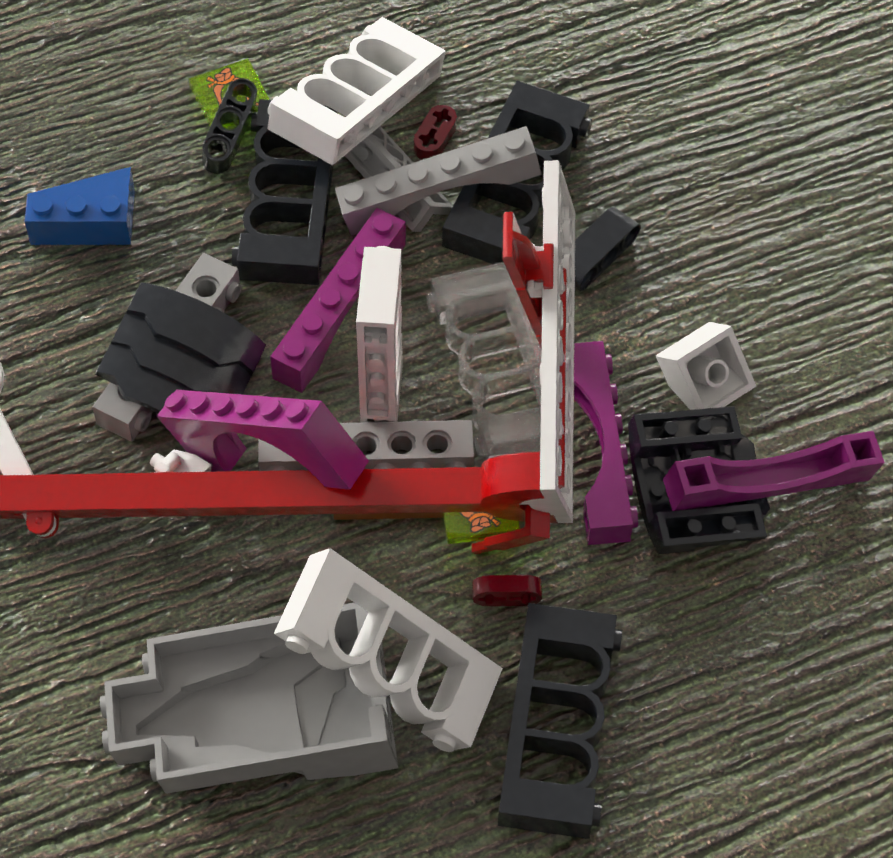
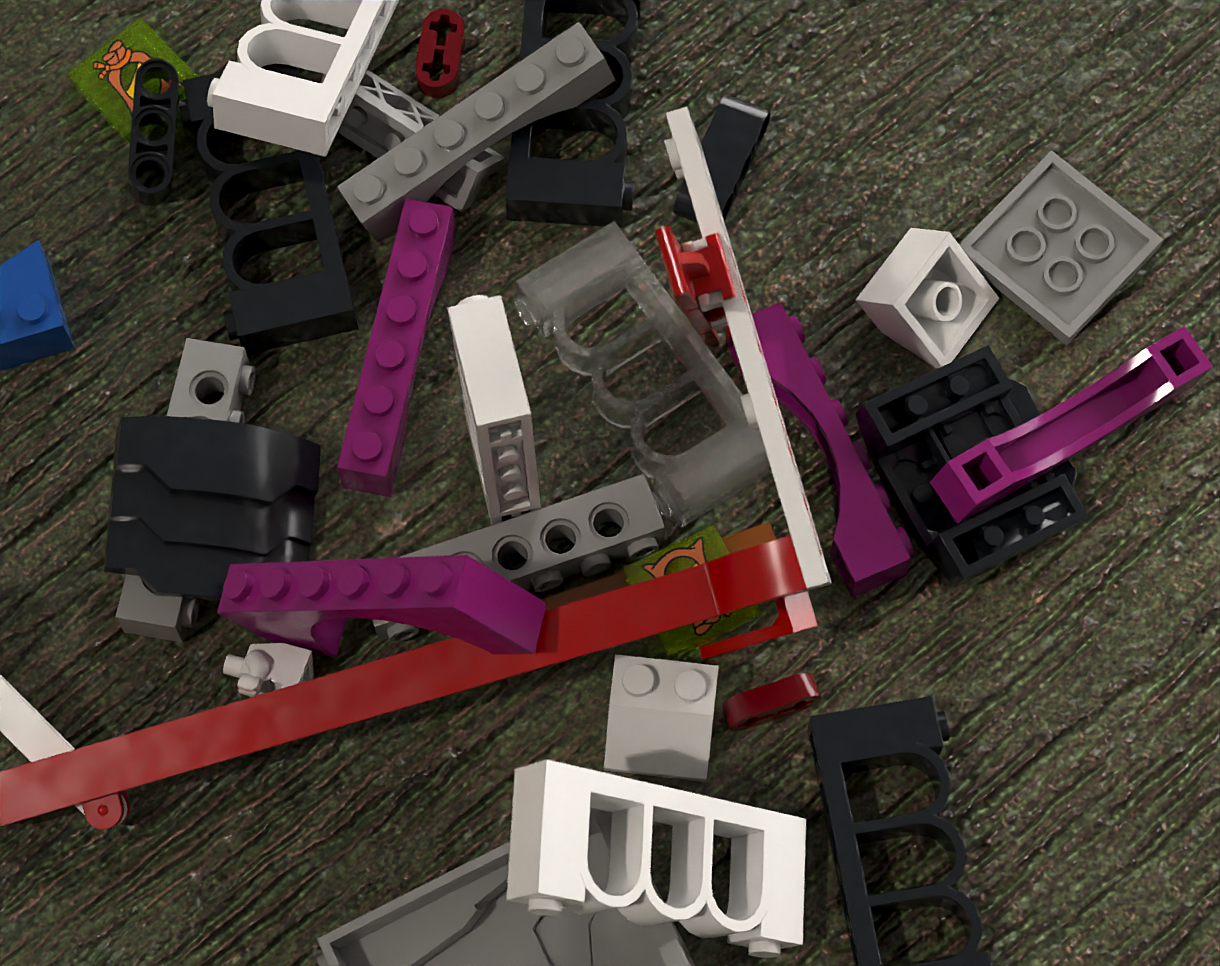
camera: 15 degrees left, 10 degrees up
none -> white slope [604,654,719,782]
none -> light grey plate [959,150,1164,345]

